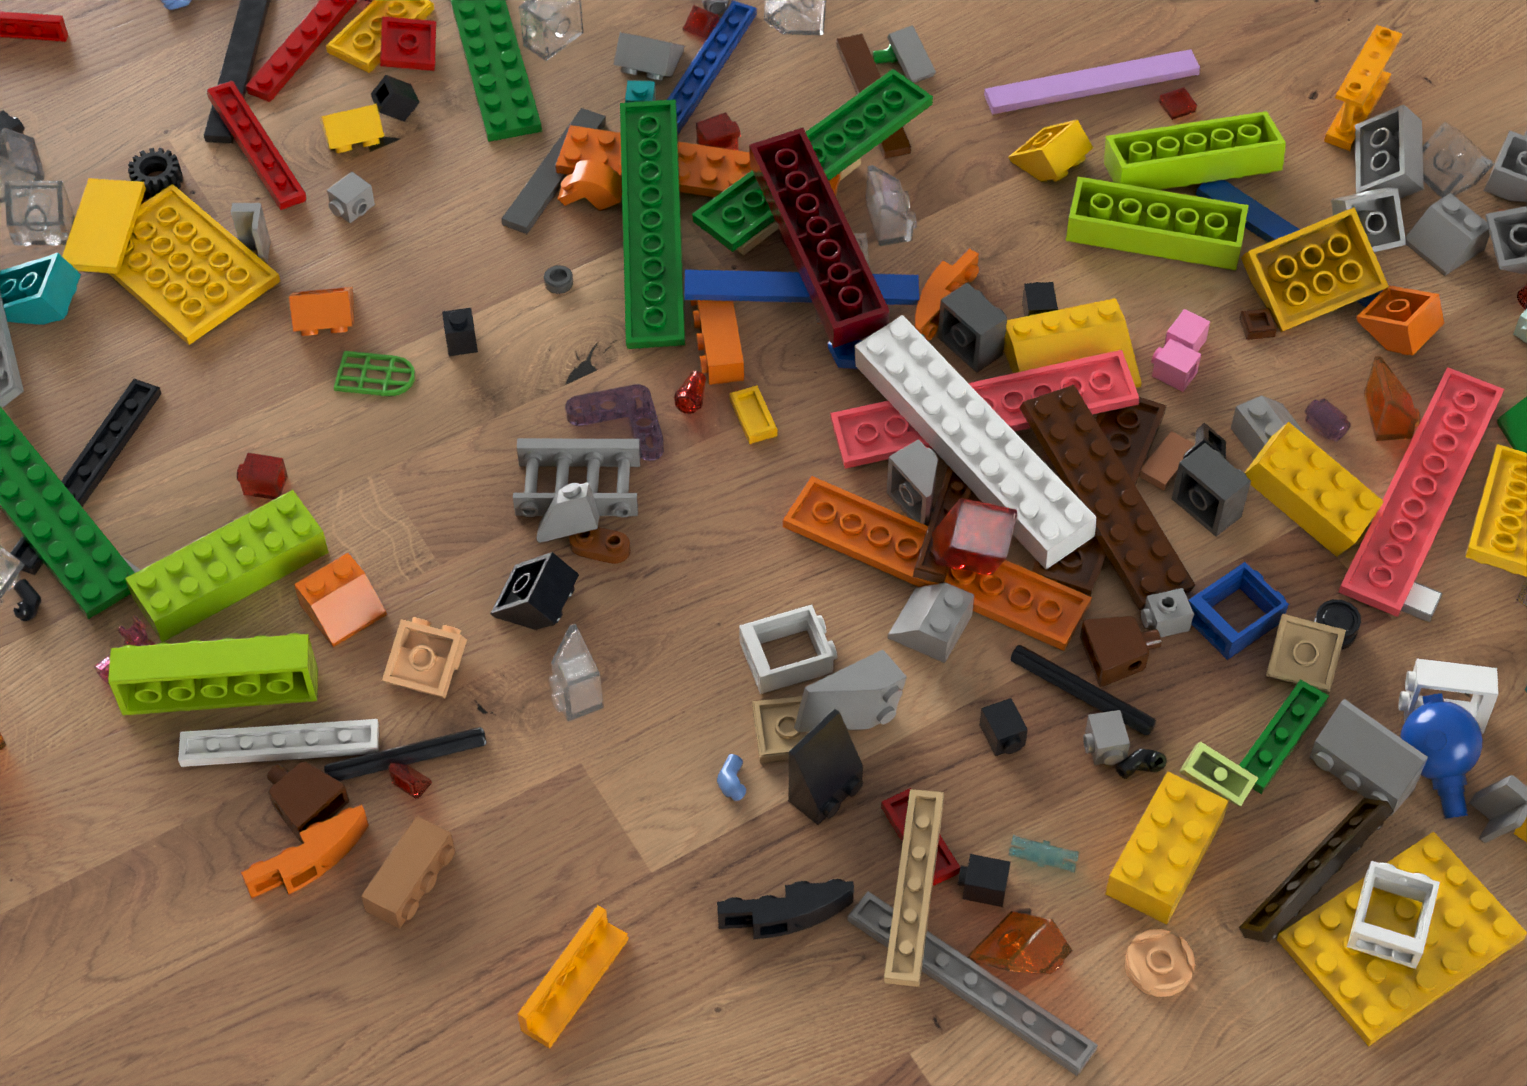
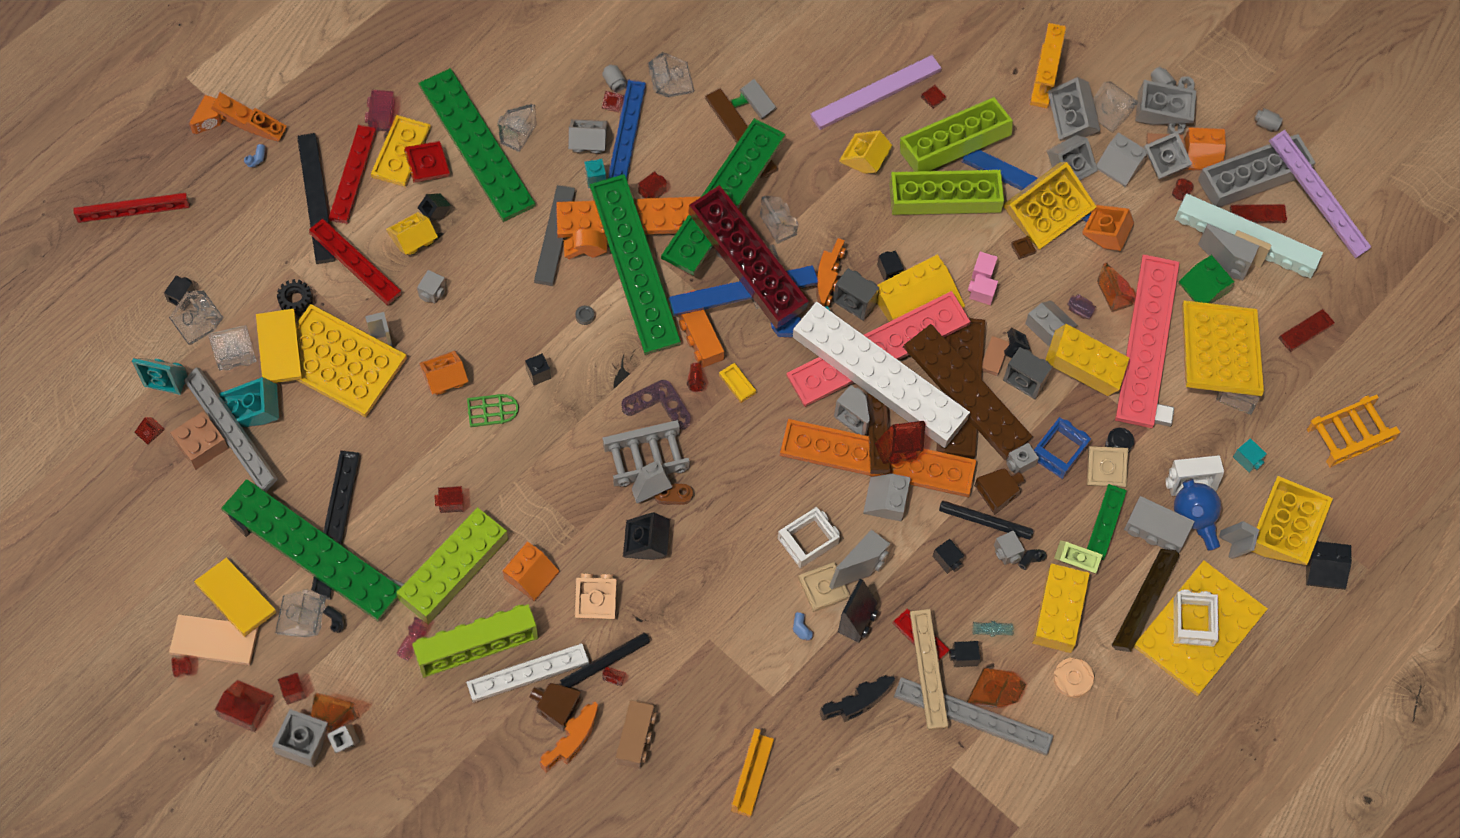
camera: 20 degrees left, 10 degrees up
clear slope [548,623,604,722] -> none

